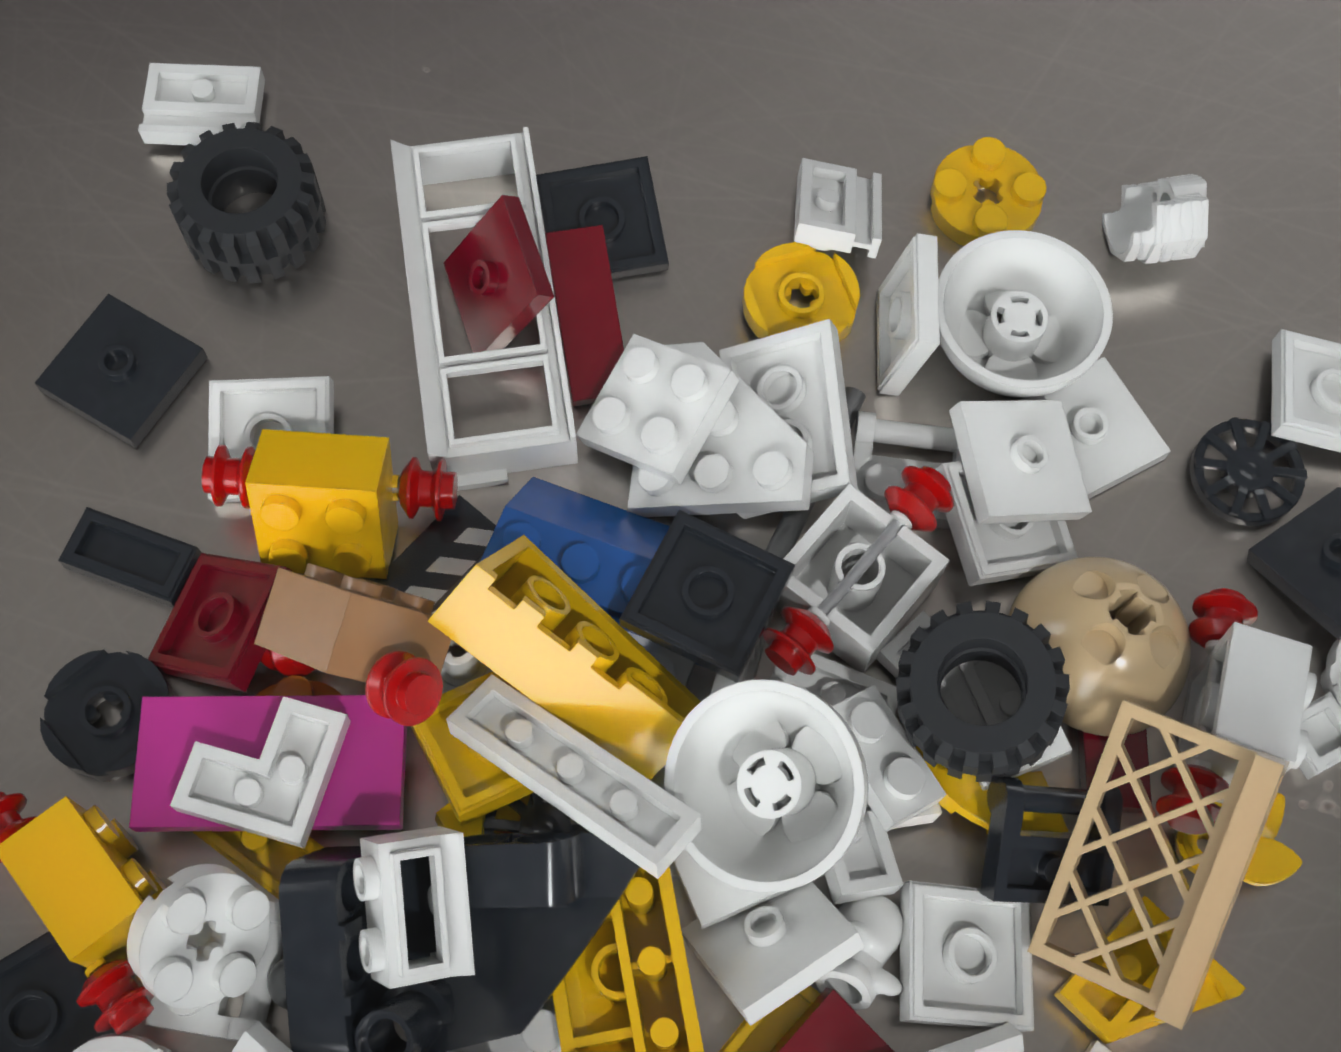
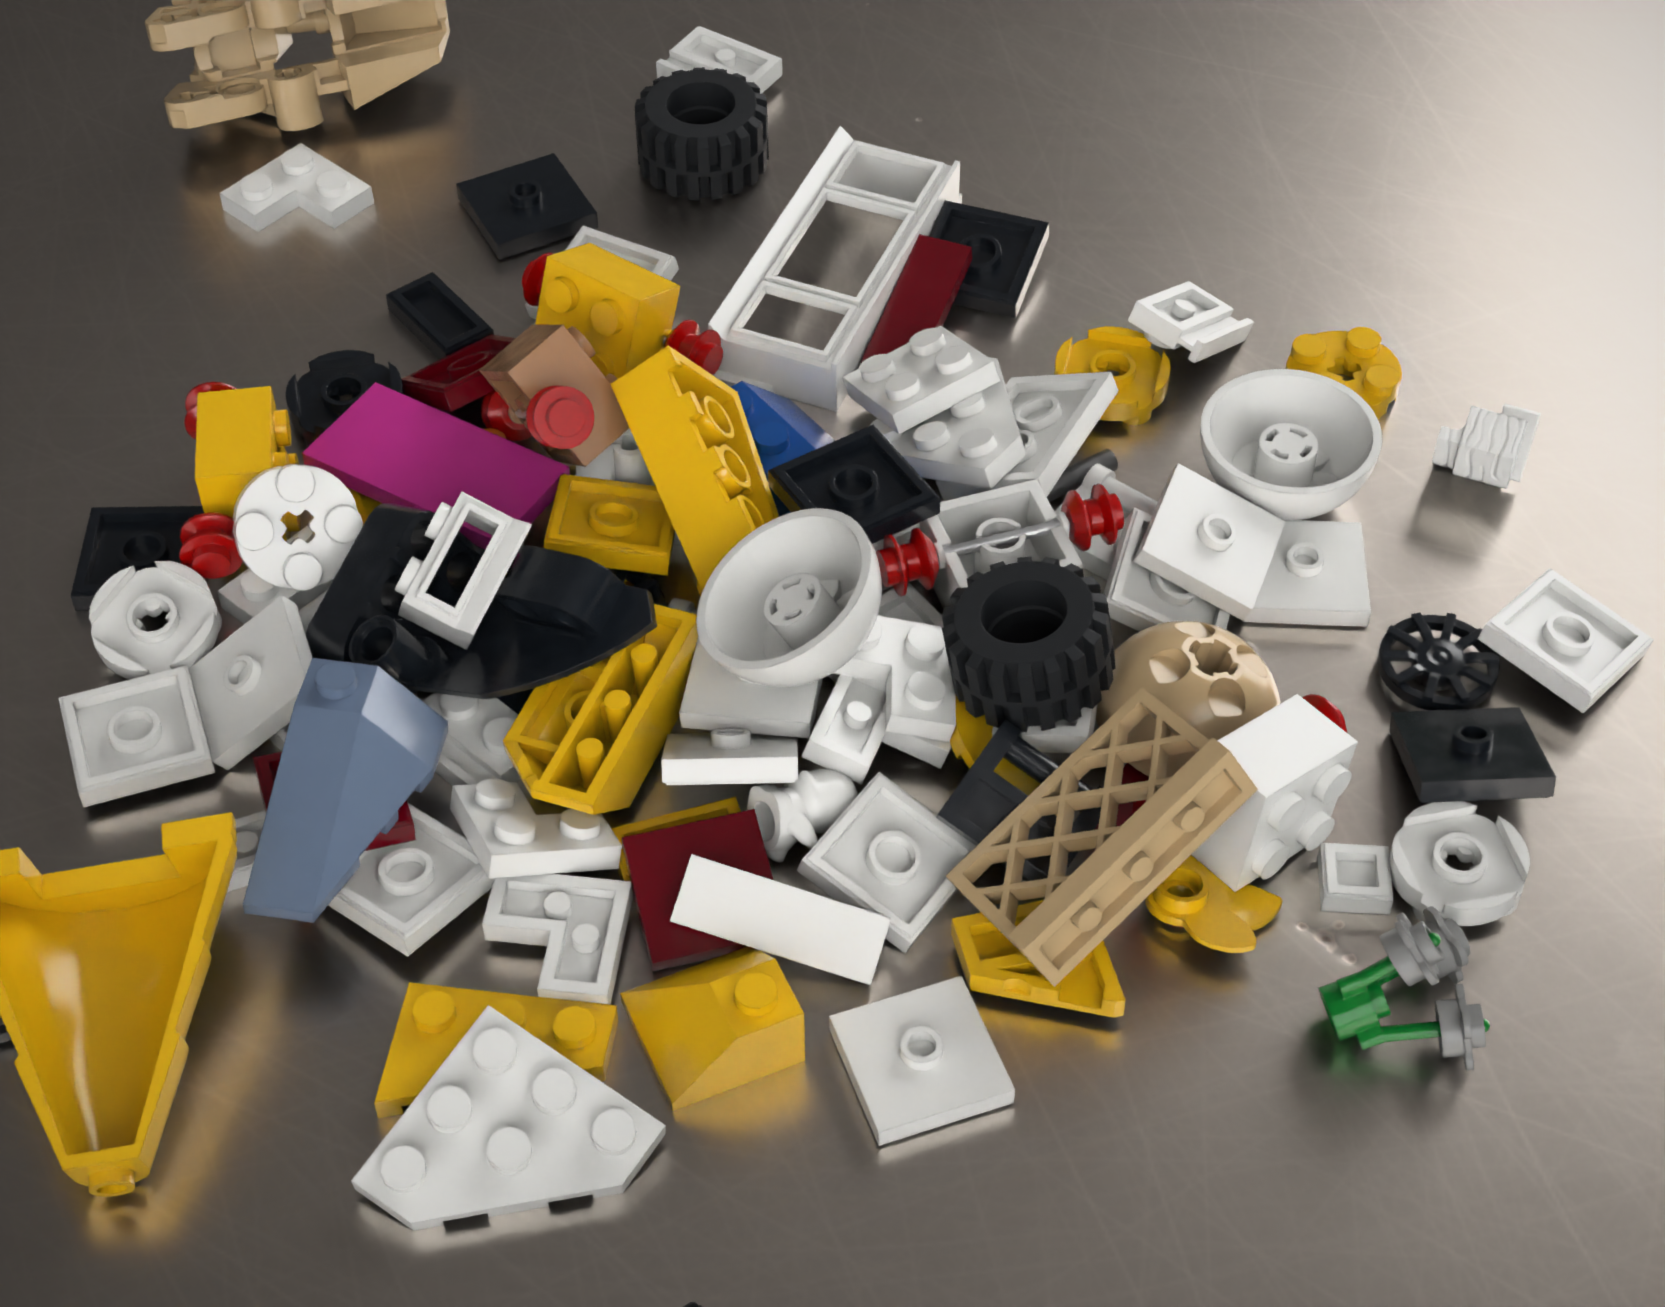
camera: 35 degrees right, 20 degrees down
white plate [170,696,351,849] -> none
dark red plate [443,195,554,353] -> none
white plate [446,674,702,879] -> none
white plate [876,233,940,396] -> none

